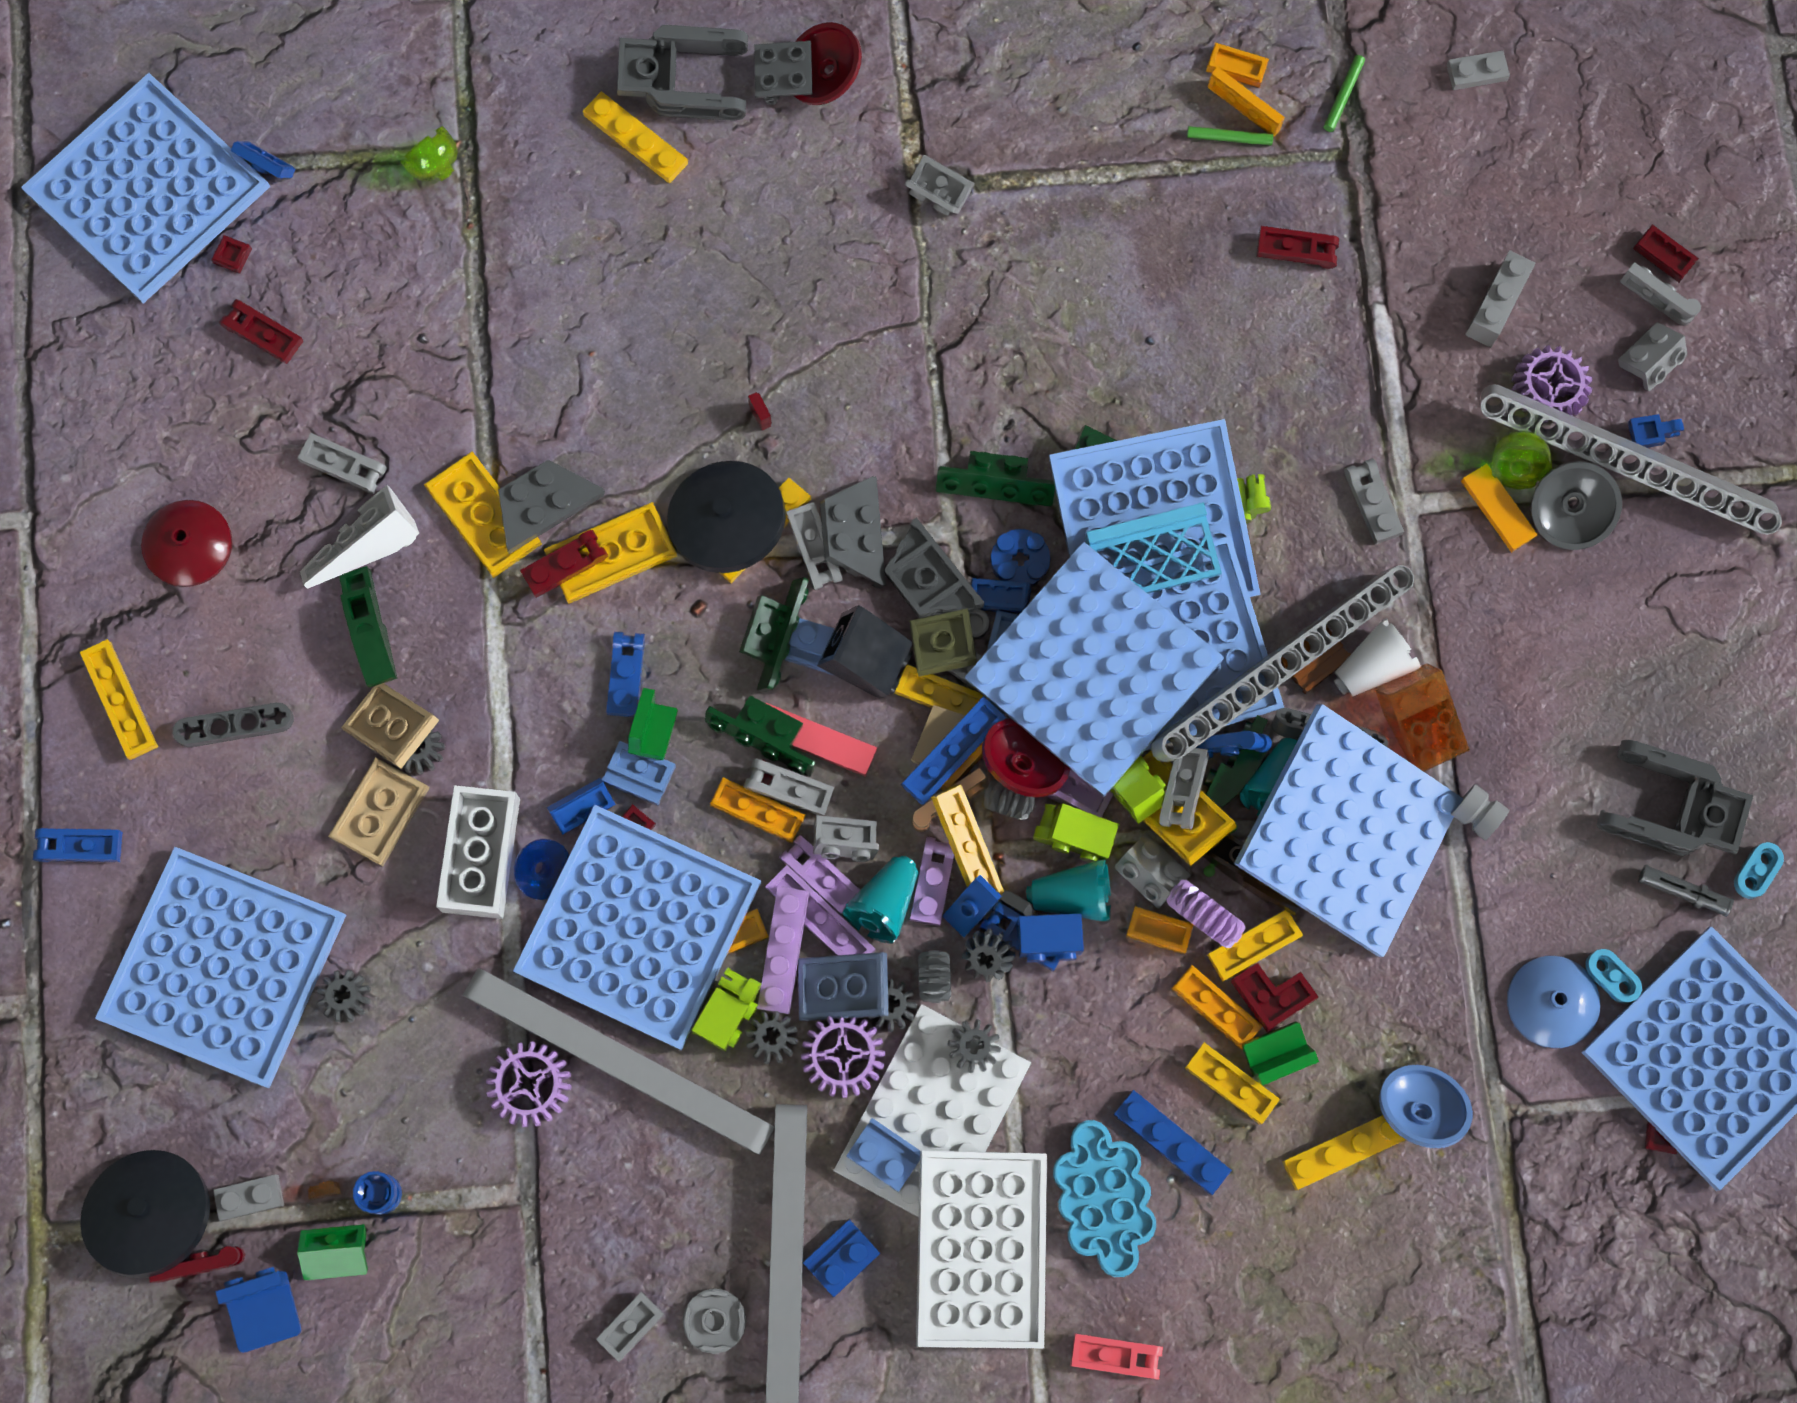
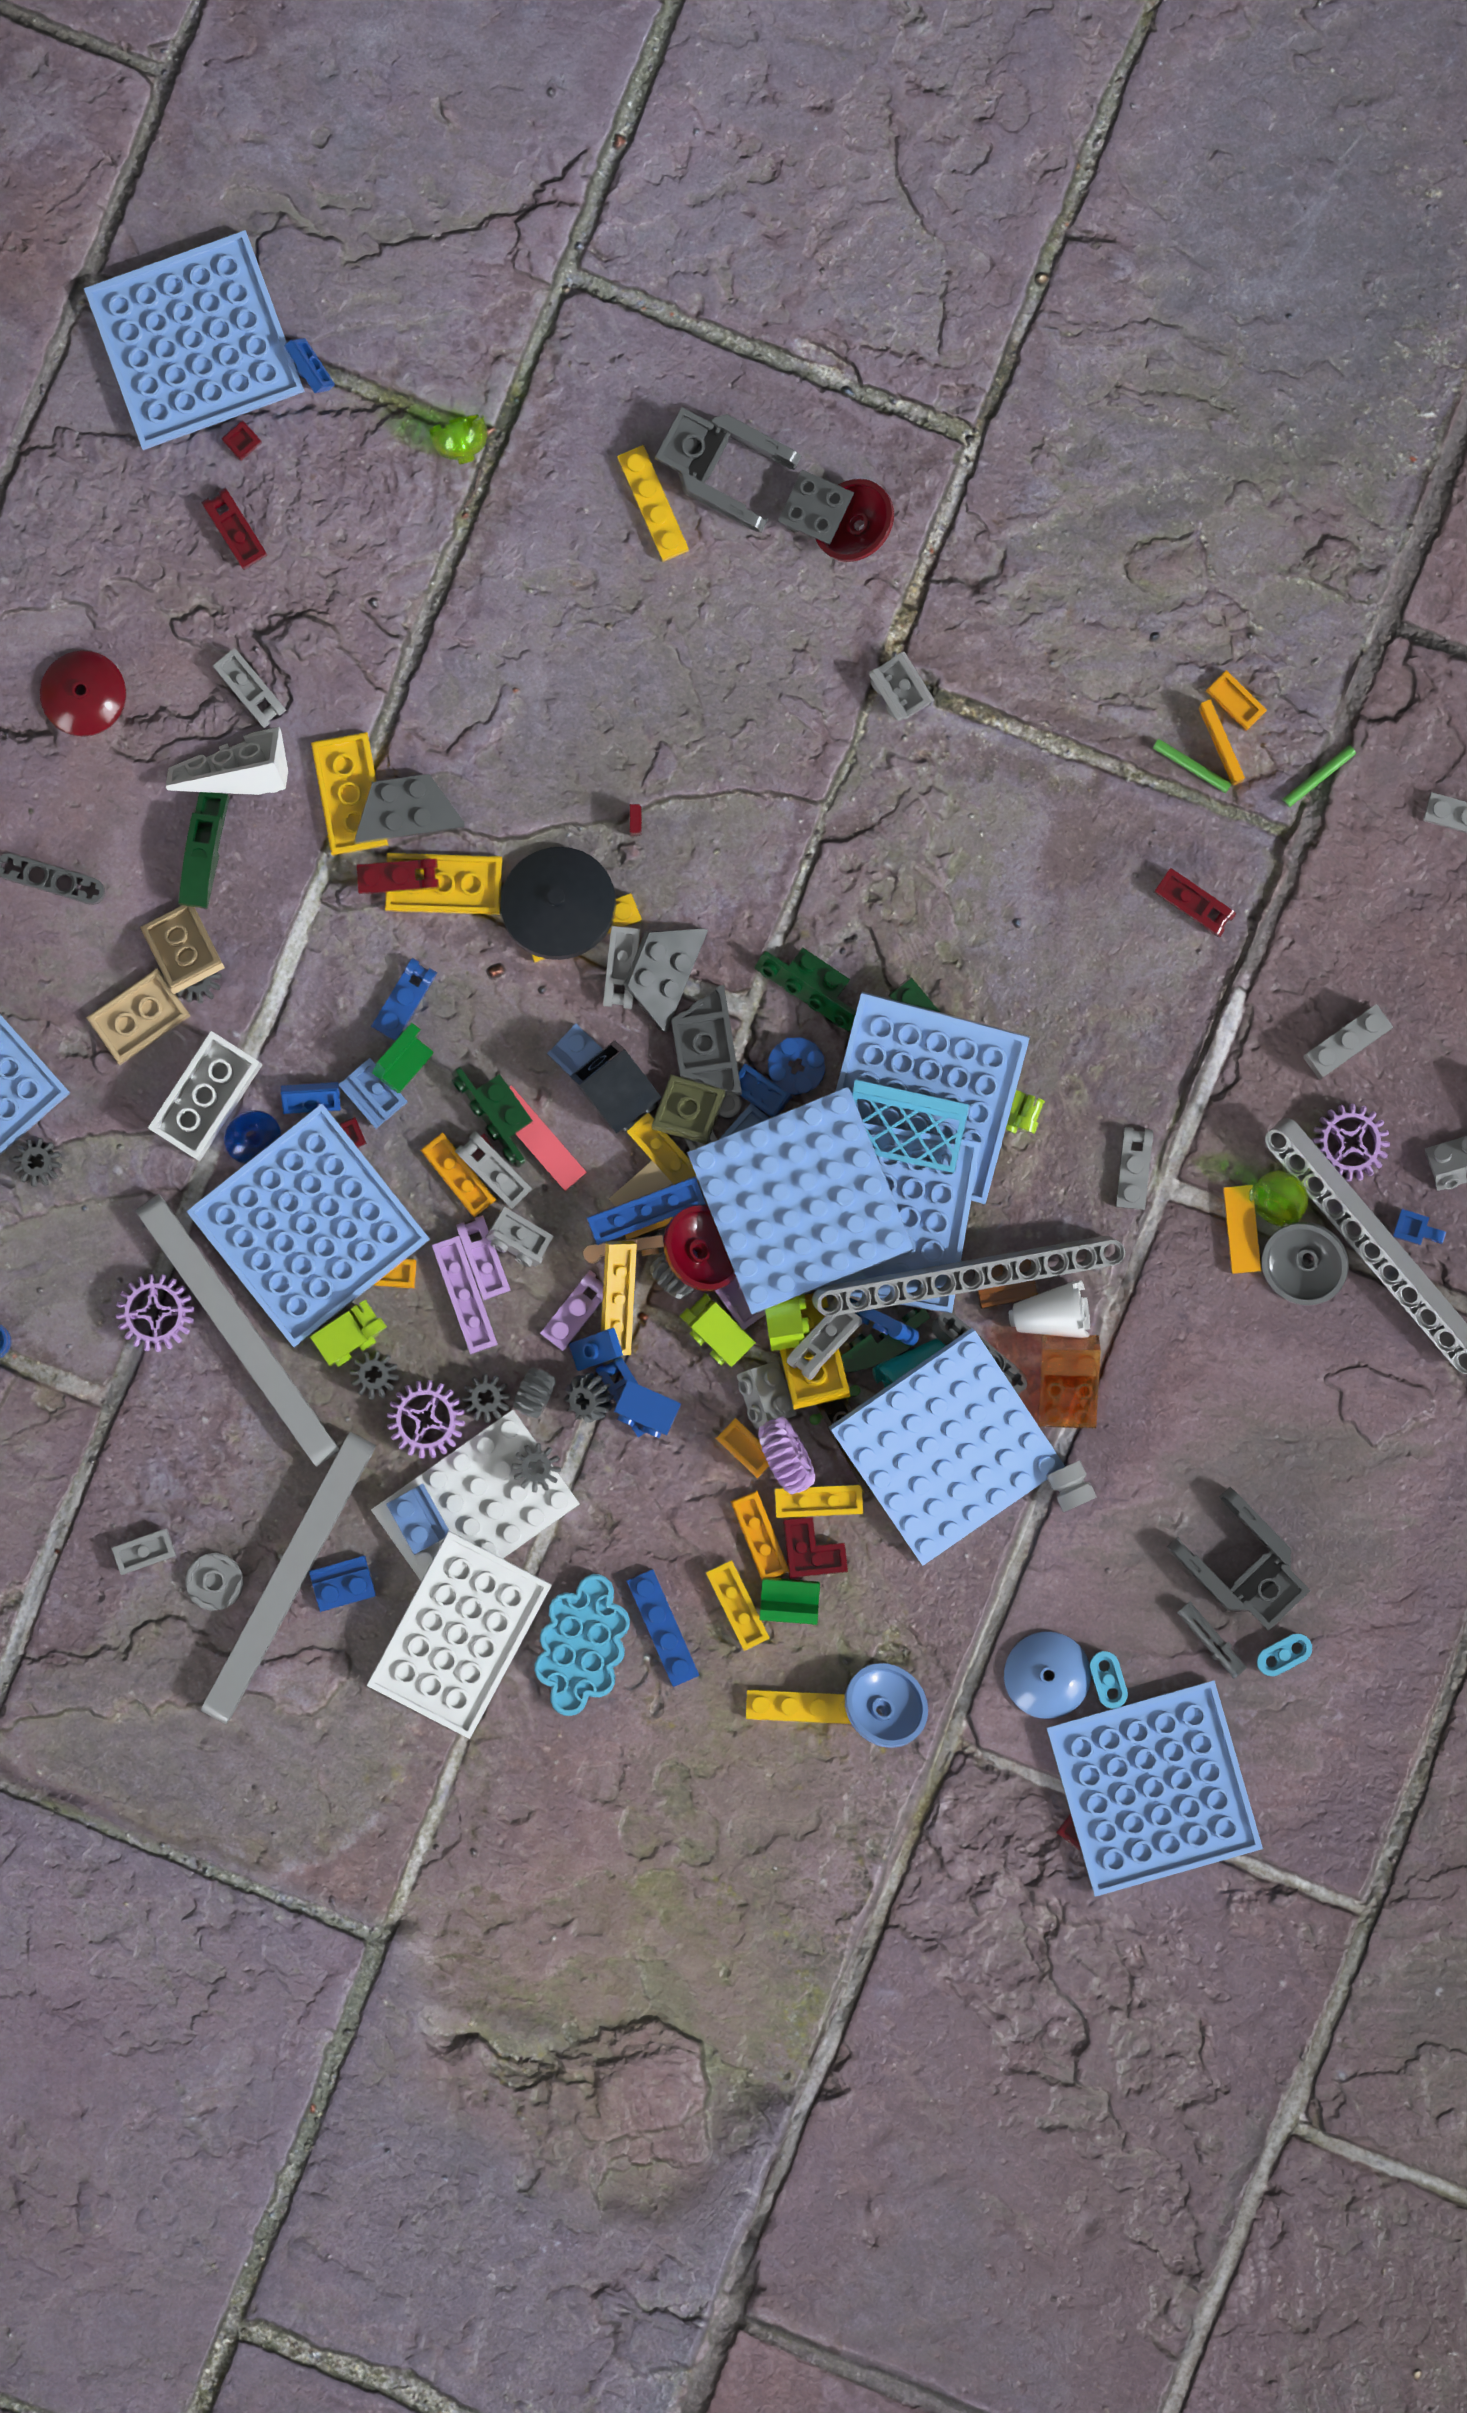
camera: 30 degrees right, 10 degrees up
dark green bracket [739,577,809,693] -> none
lavender plate [757,886,810,1014] -> none
sand blue tile [798,952,889,1021] -> none
teal cone [843,856,919,944] -> none
dark grey tile [1000,890,1037,916] -> none
teal cone [1026,860,1111,922] -> none
coral plate [1070,1333,1163,1380] -> none

